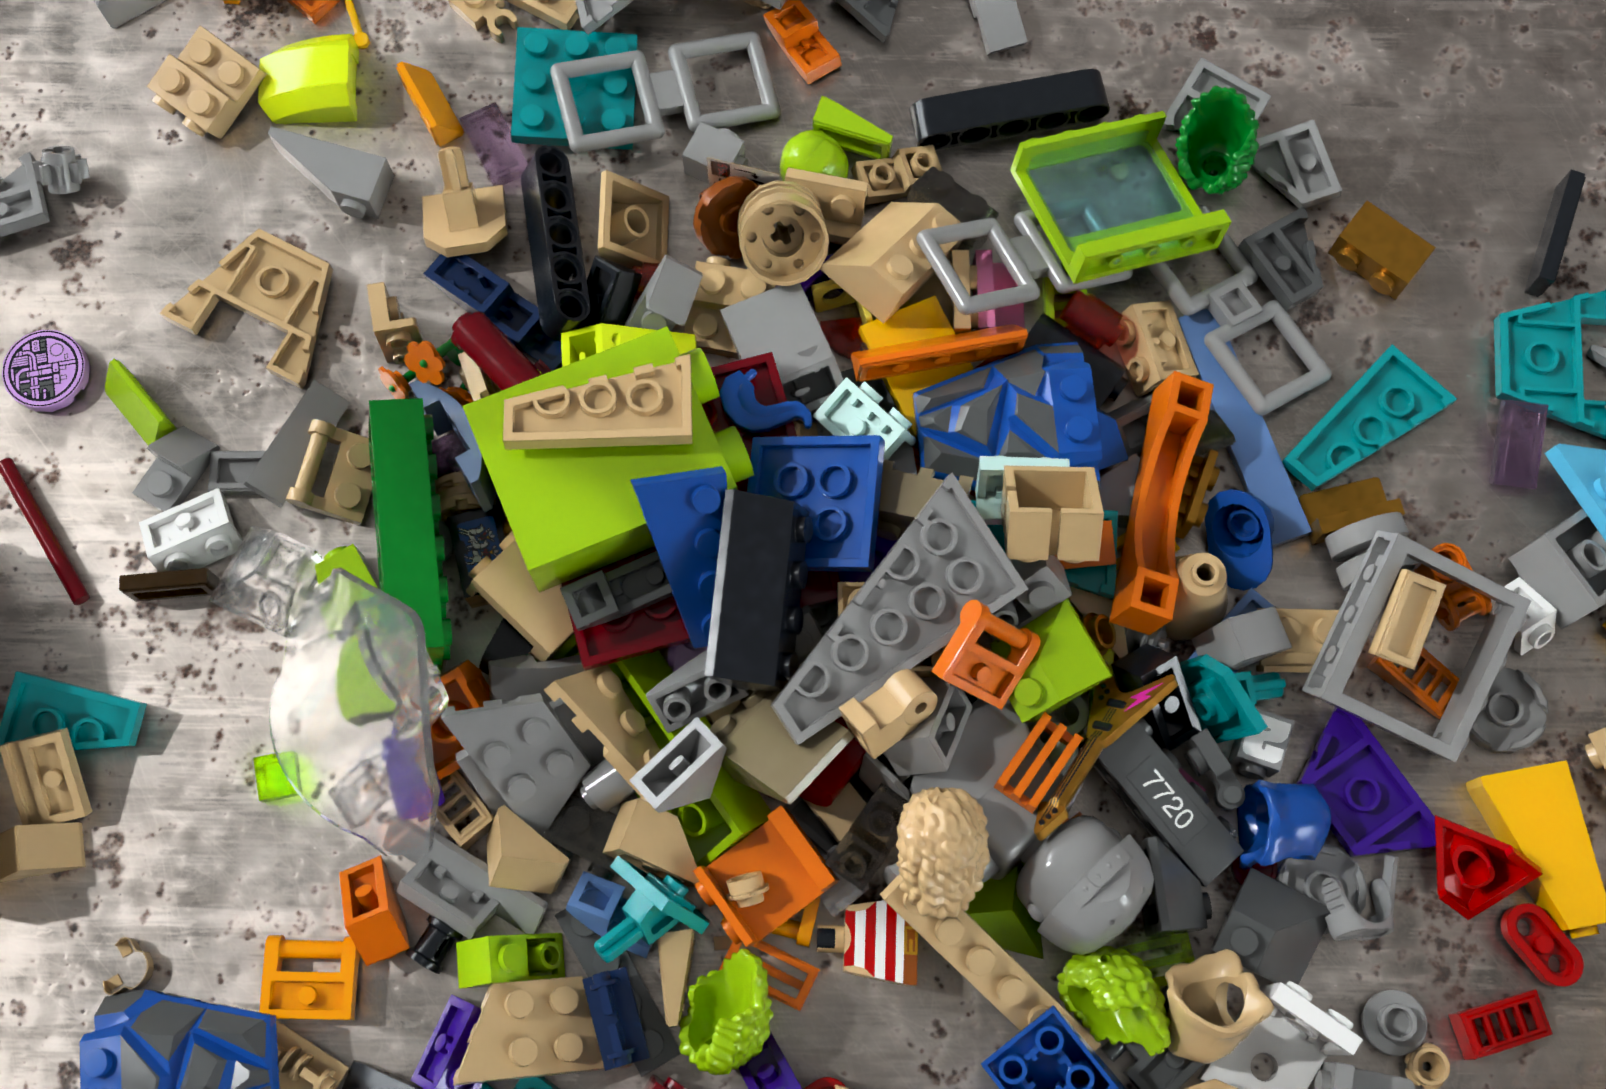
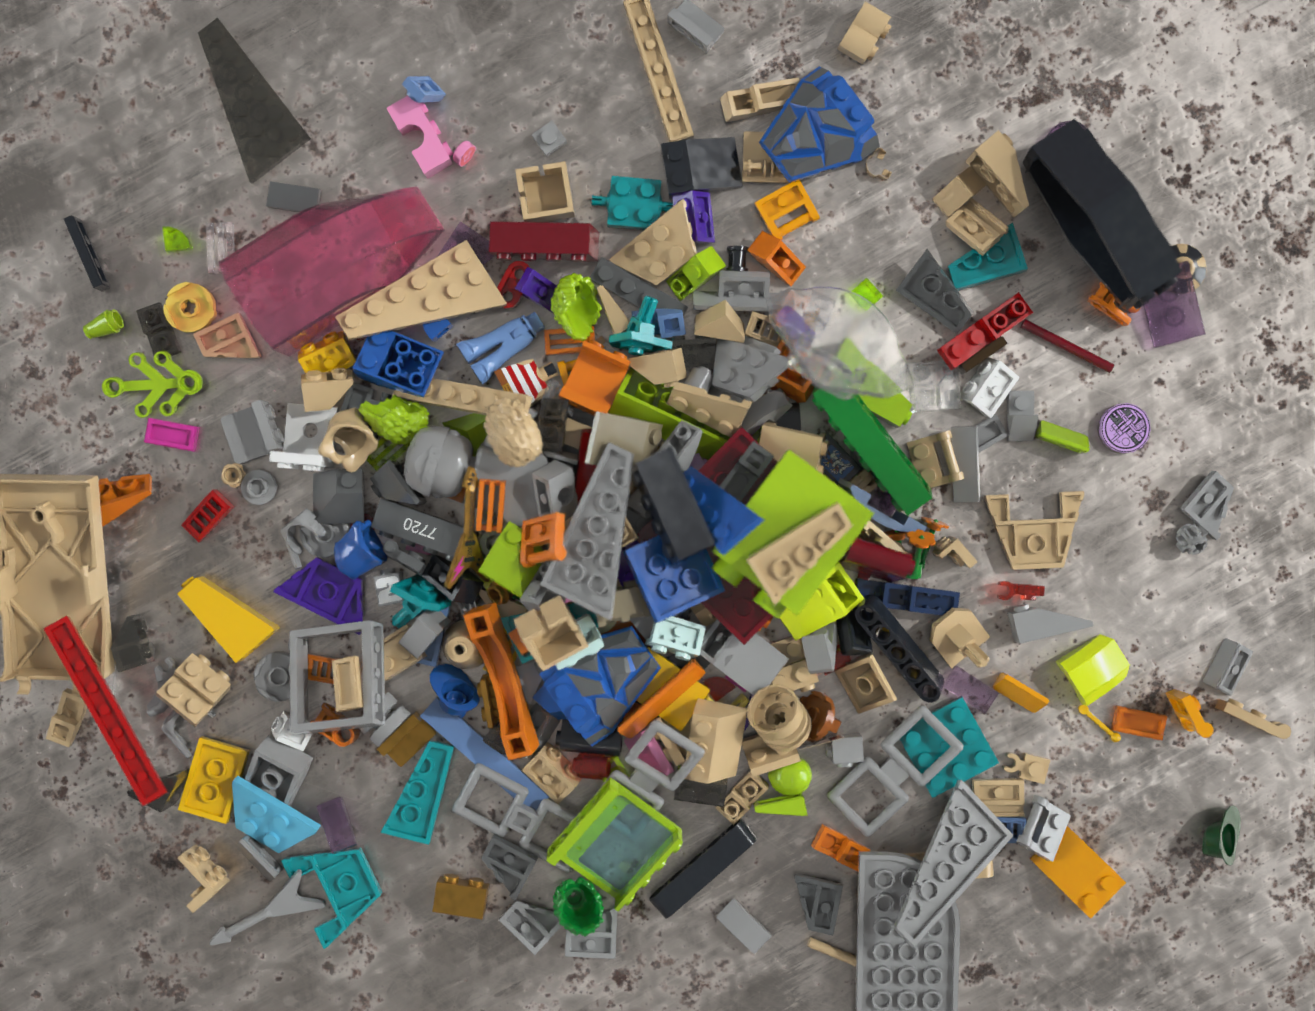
camera: 150 degrees right, 15 degrees up
tan plate [147,25,267,139] -> none
dark blue hinge [582,966,650,1071] -> none
light grey slope [629,717,727,813] -> none
blue piece [719,369,812,434] -> none
tan plate [726,871,769,908] -> none
tan leg [839,669,938,759] -> none
red slope [1435,815,1543,920] -> none
red plate [1500,903,1584,987] -> none
black tile [1524,169,1586,297] -> none
none -> medium blue piece [456,311,545,385]
none -> dark grey wing [896,249,973,334]
none -> red slope [937,292,1033,370]
none -> clear red plate [997,581,1045,600]

